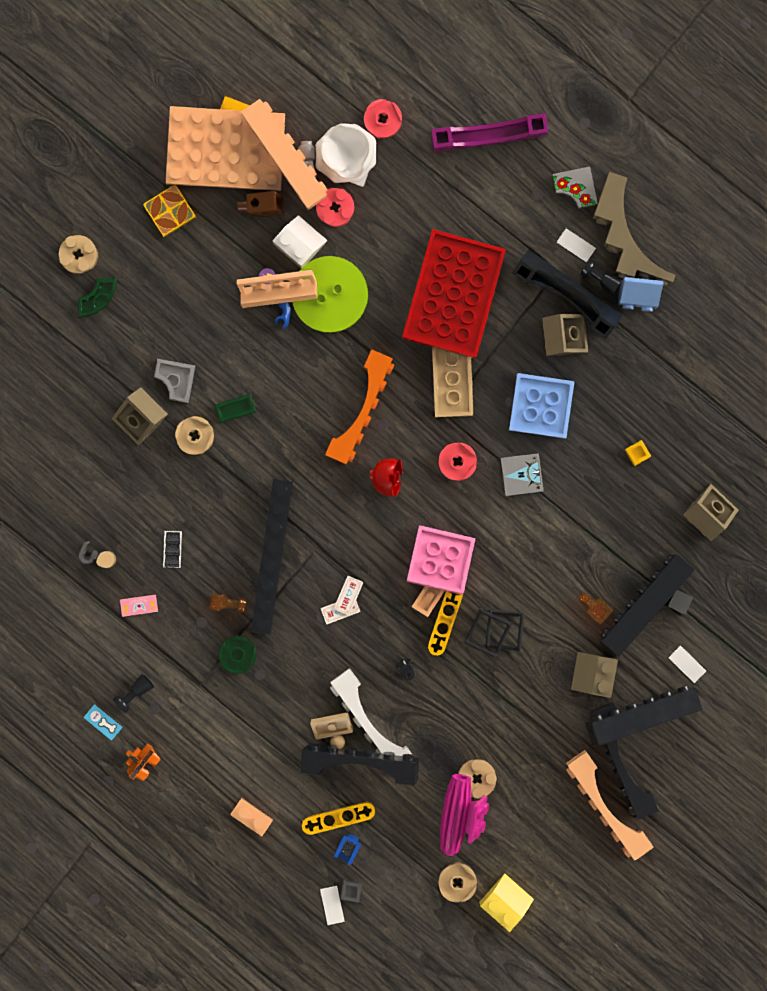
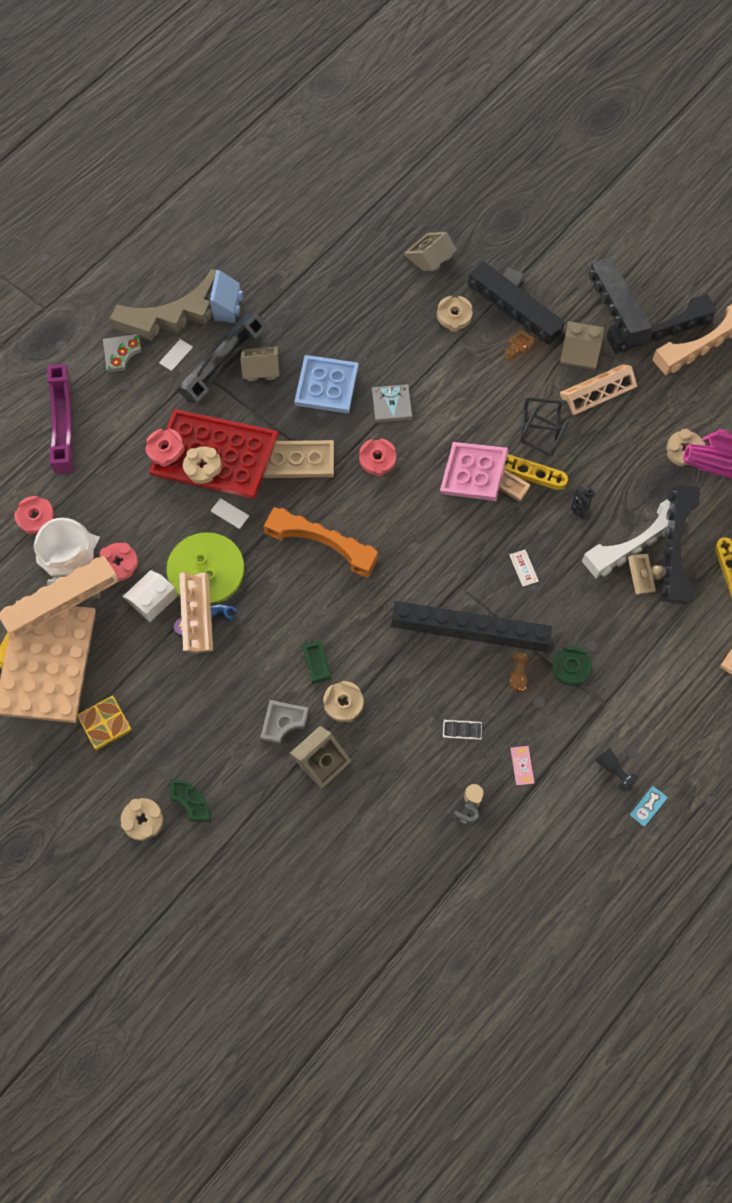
camera: 85 degrees left, 20 degrees down
orange hips [126,743,160,781] -> none
reddish brown torso [237,191,284,218] -> none
white sticker [334,576,364,615] -> none
red cylinder [370,458,403,497] -> none
black piece [580,259,622,295] -> none
yellow tile [625,440,651,466] -> none
white sticker [669,646,706,683] -> none
none -> coral plate [146,429,185,467]
none -> tan plate [183,447,222,484]
none -> white sticker [211,498,249,529]
none -> tan plate [437,296,473,332]
none -> light nougat fence [560,364,637,415]

